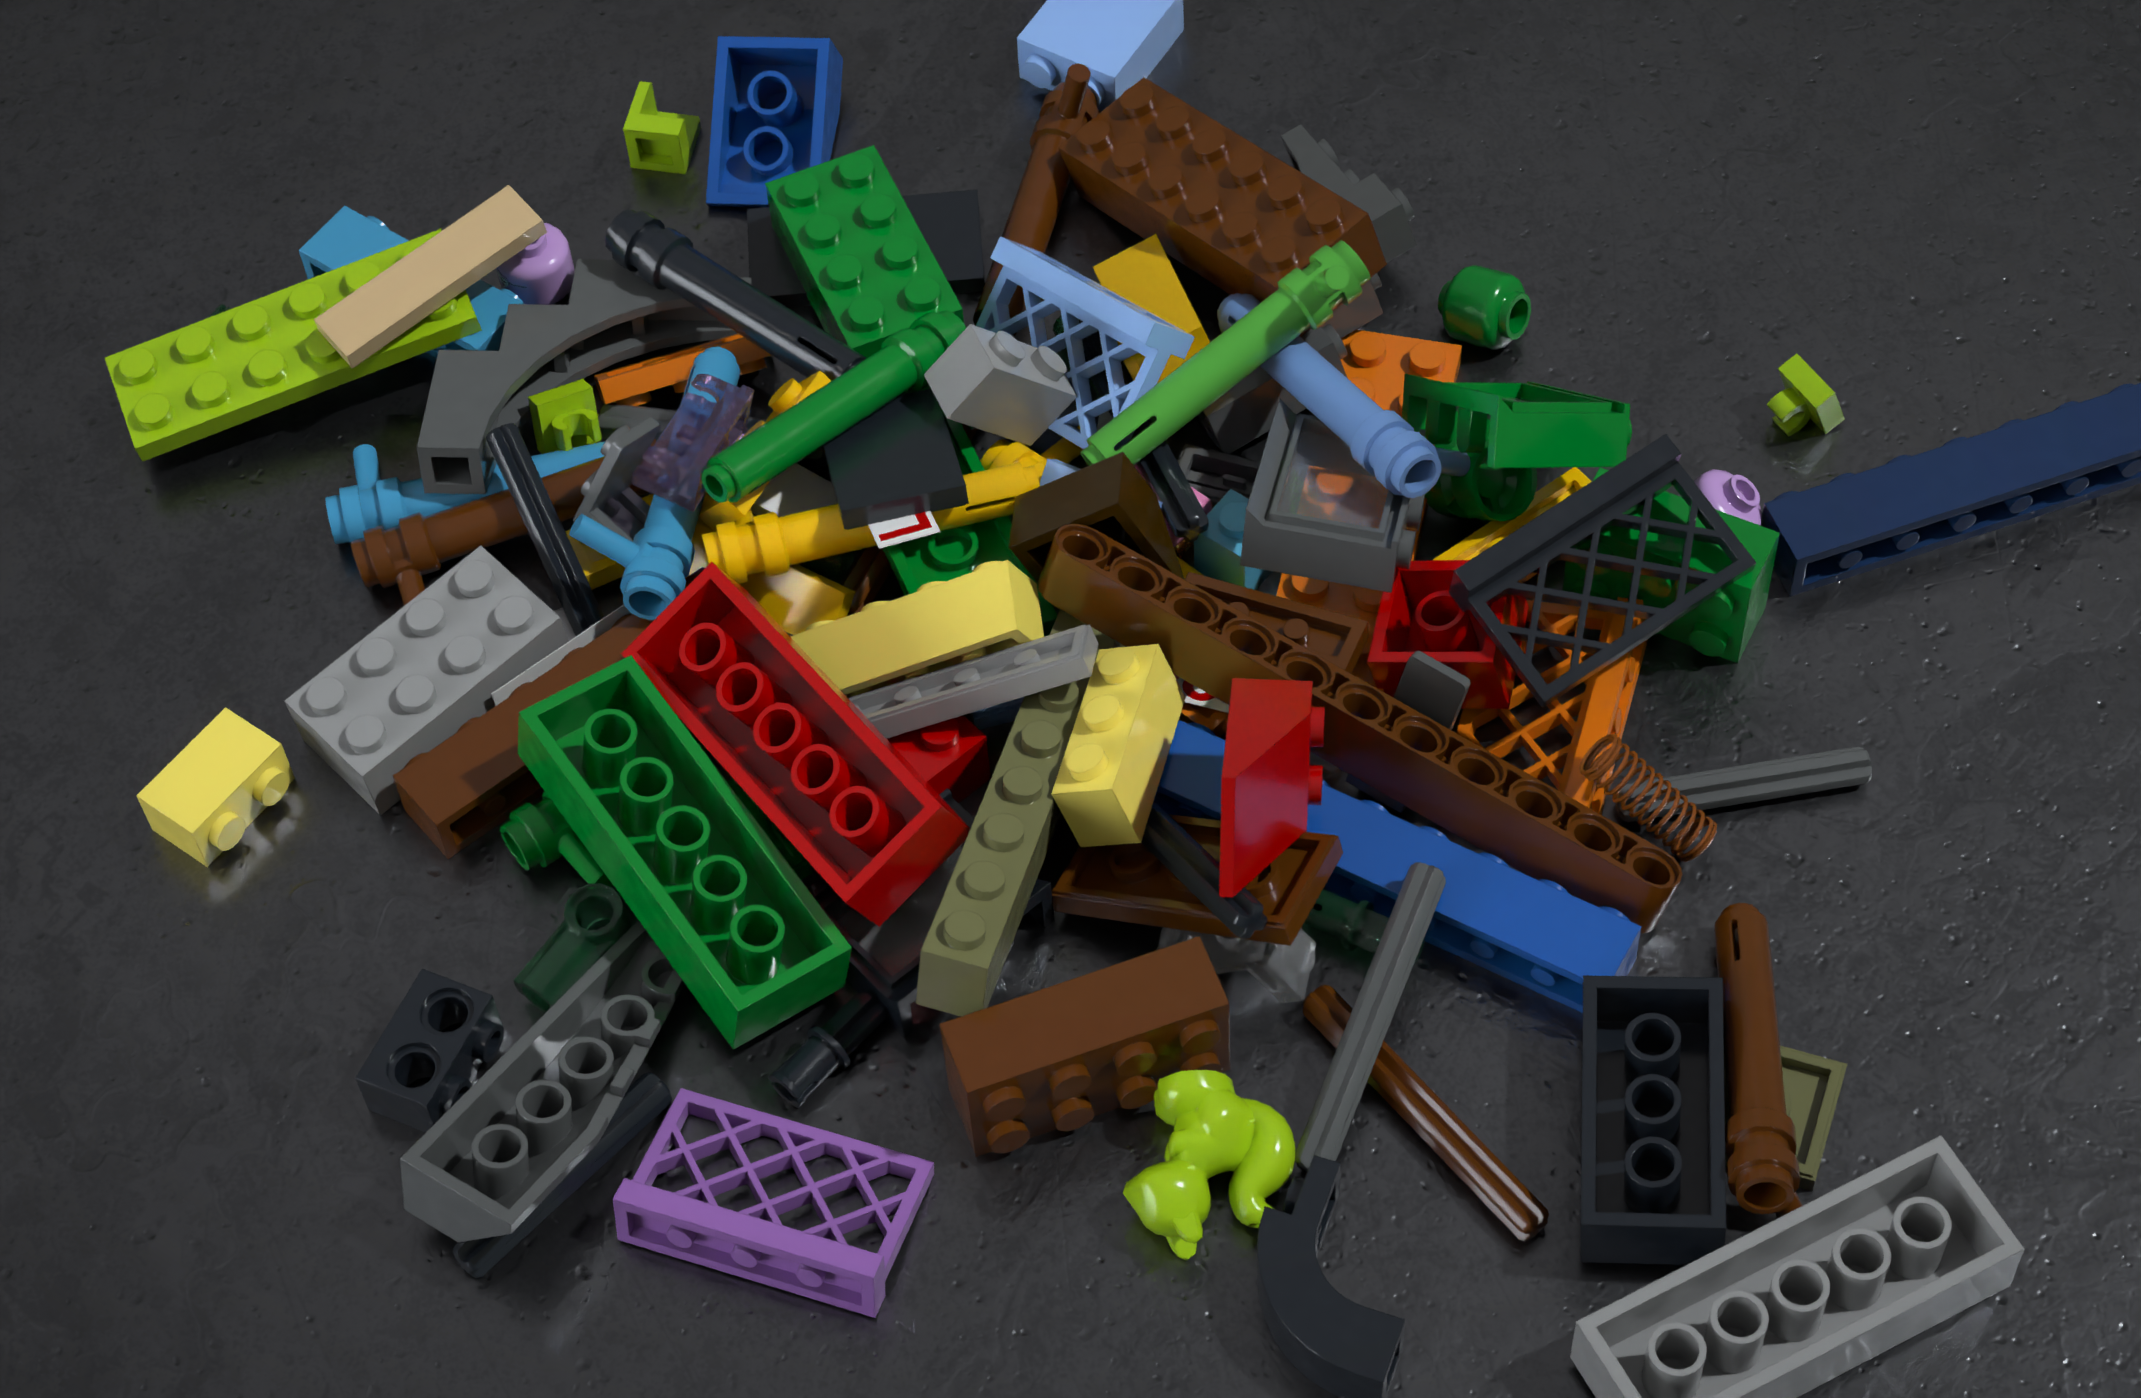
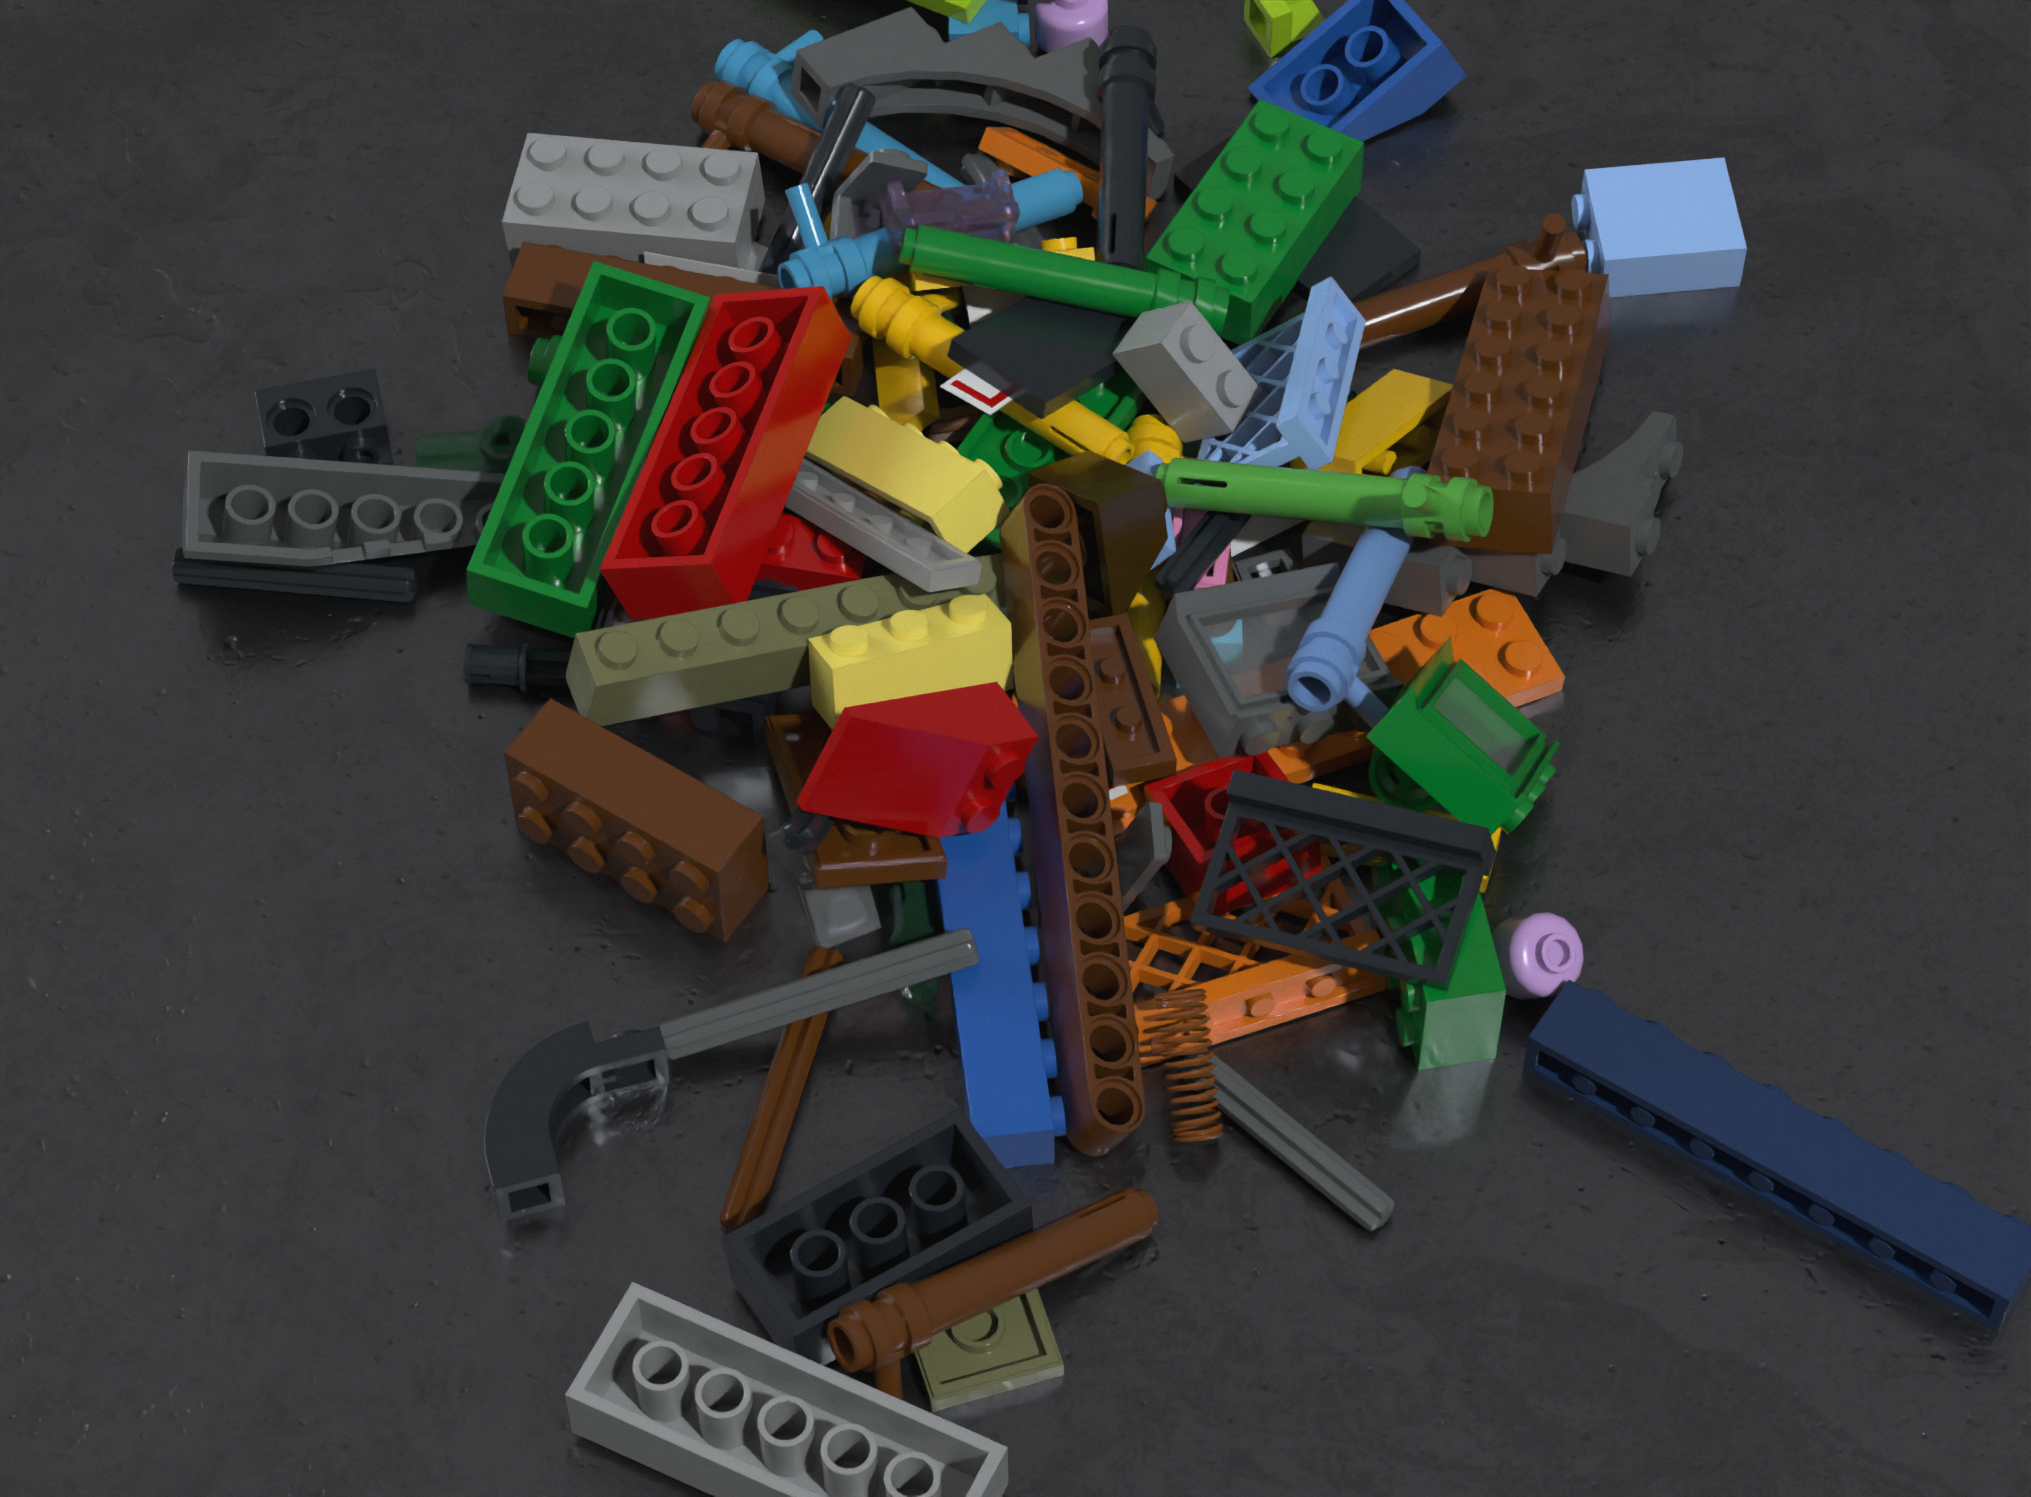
camera: 50 degrees right, 0 degrees up
light yellow brick [136,707,295,867] -> none
lime tile [528,379,602,454] -> none
medium lavender fence [613,1088,934,1318] -> none
lime animal [1123,1070,1295,1261] -> none
green head [1438,265,1531,350] -> none
lime tile [1767,353,1845,437] -> none

